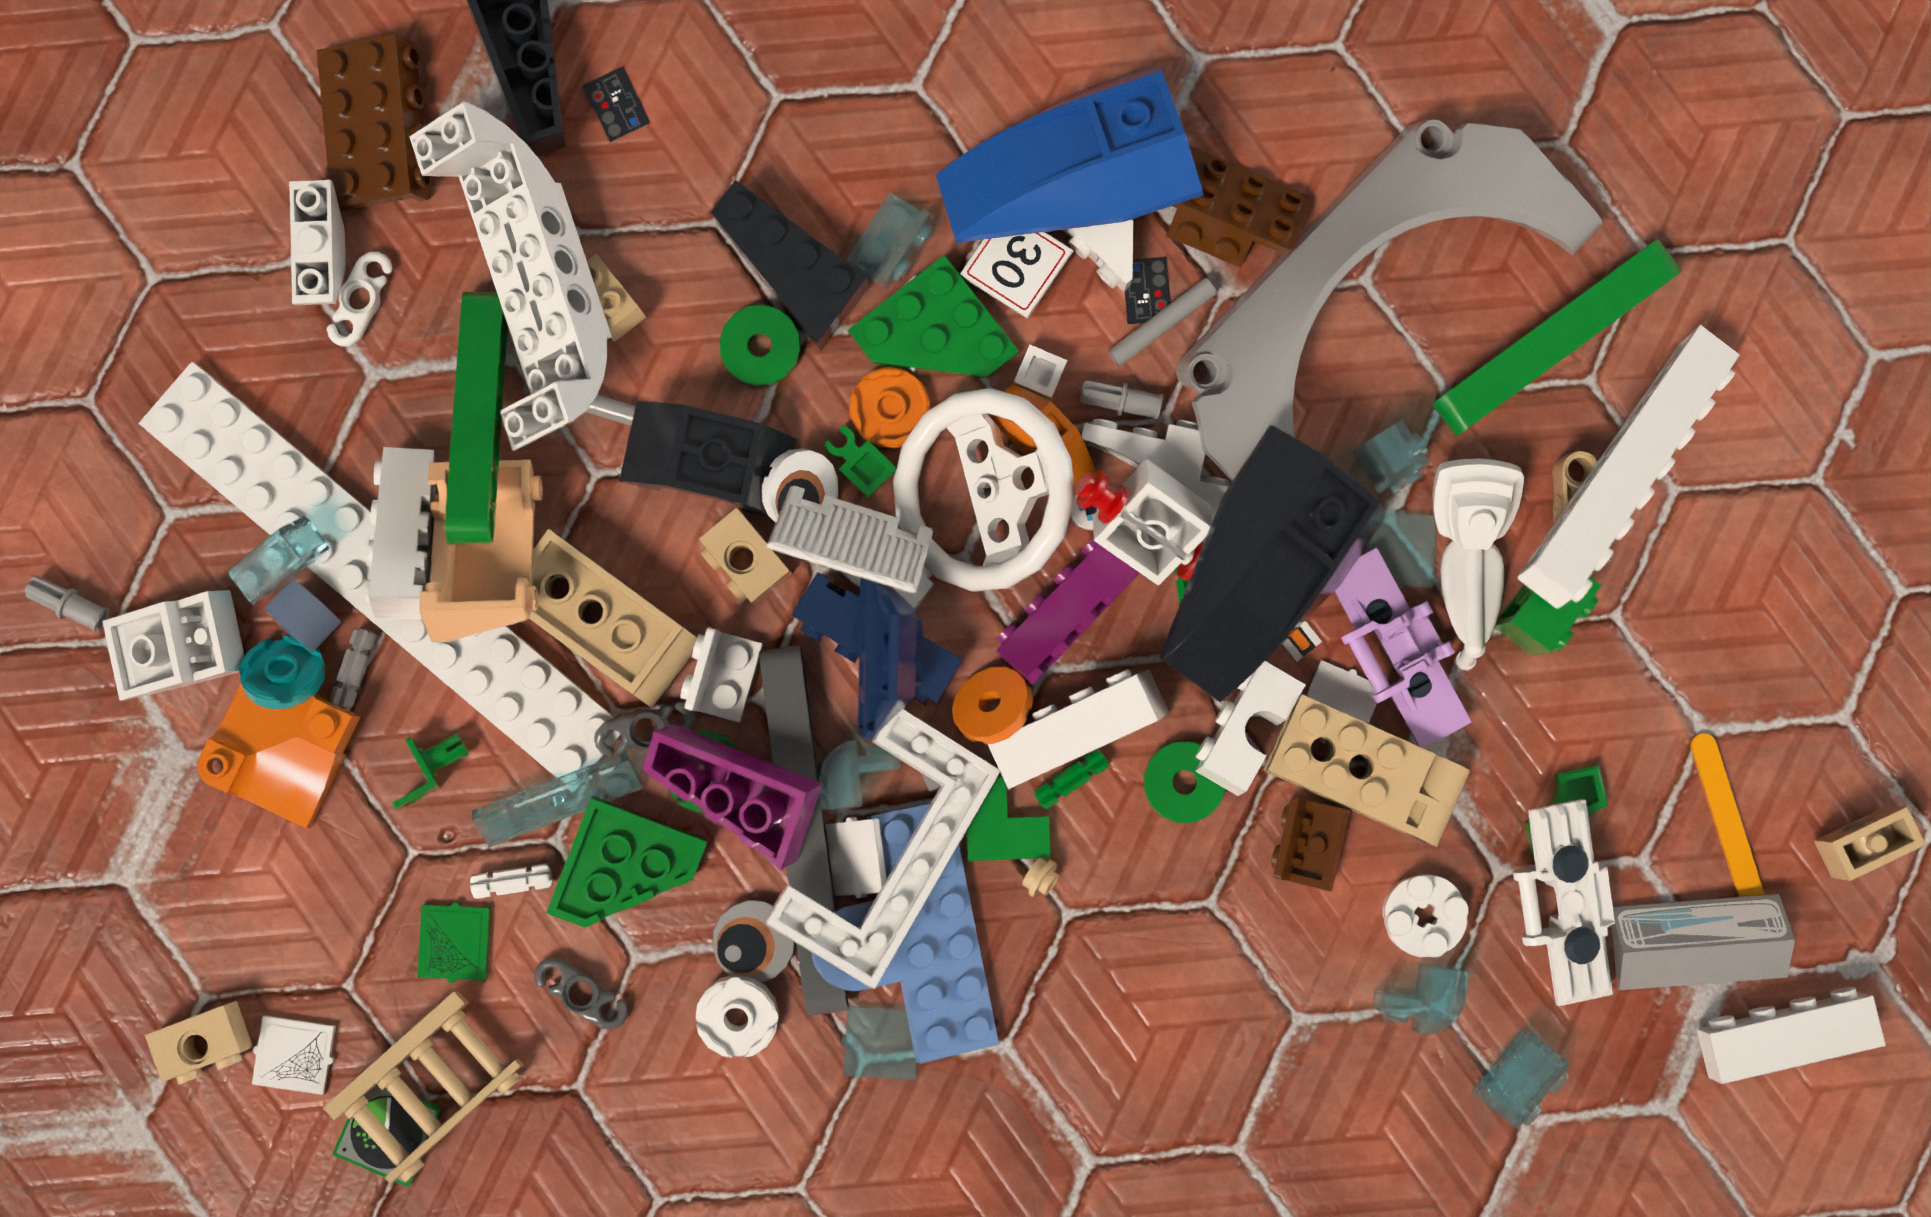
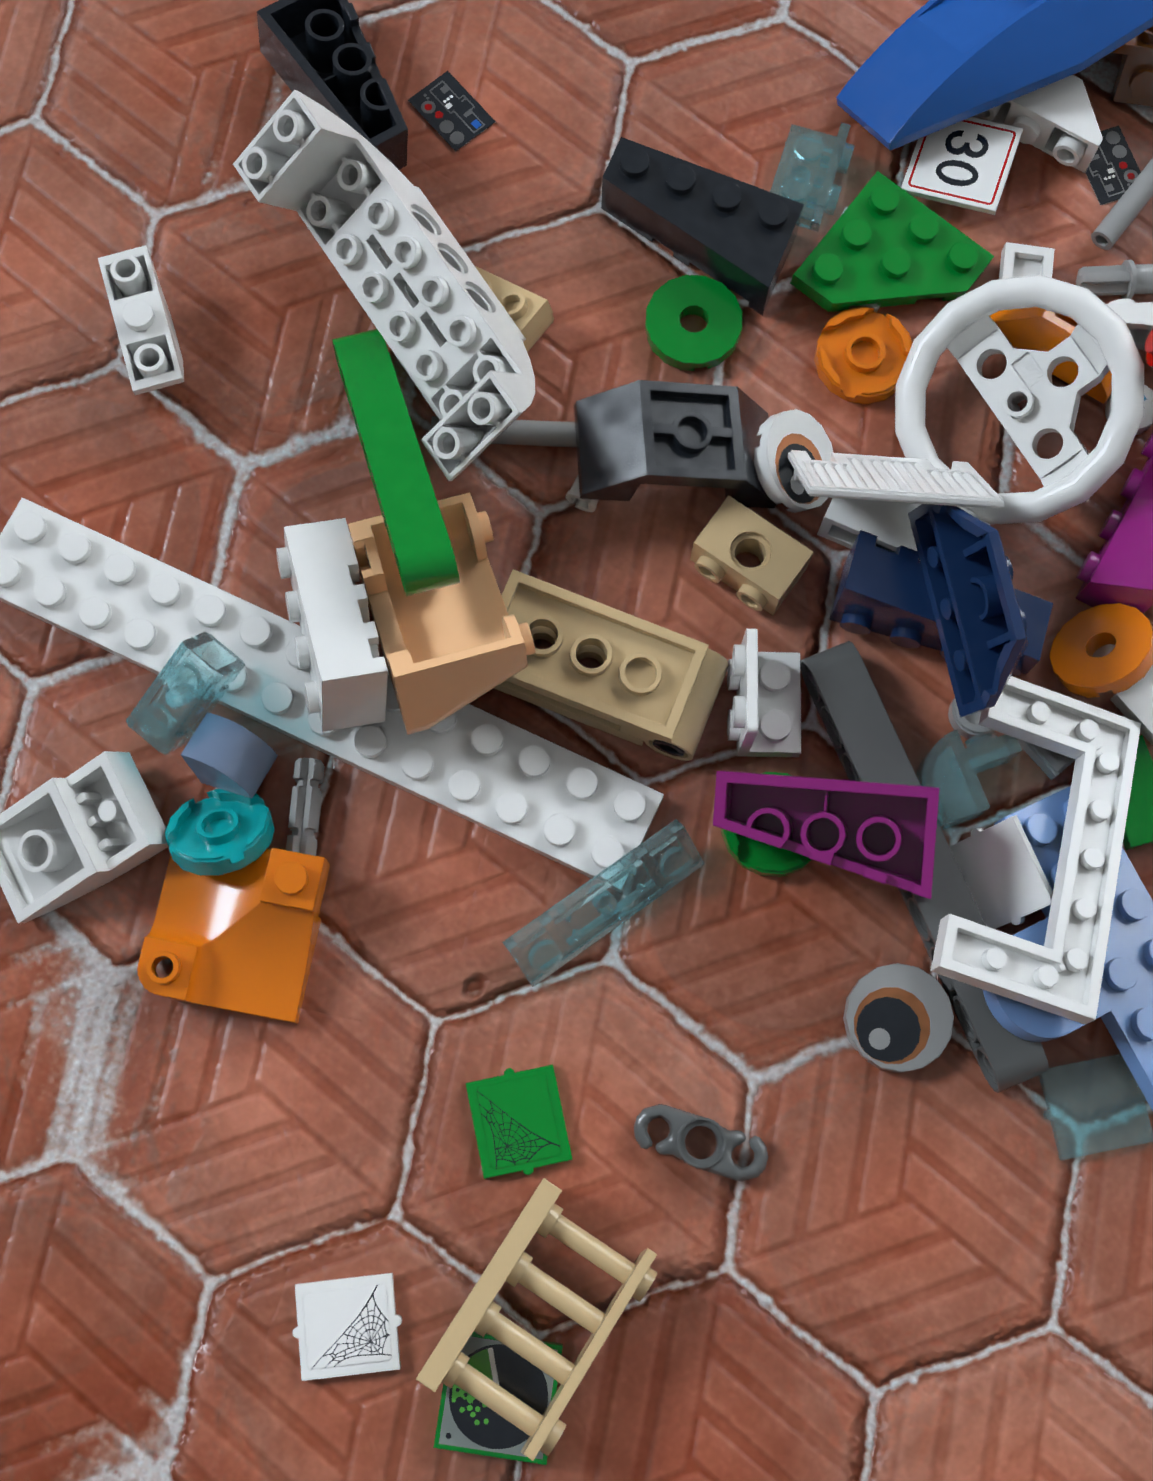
camera: 20 degrees left, 10 degrees down
tan brick [145,1001,253,1085] -> none
reddish brown bracket [317,33,432,212] -> none
white piece [327,251,393,346] -> none
green bracket [391,732,469,811] -> none
white axle [470,864,553,898] -> none
green plate [546,795,708,928] -> none
dark grey piece [594,701,696,757] -> none
white tile [696,975,779,1058] -> none
green plate [824,425,897,499] -> none

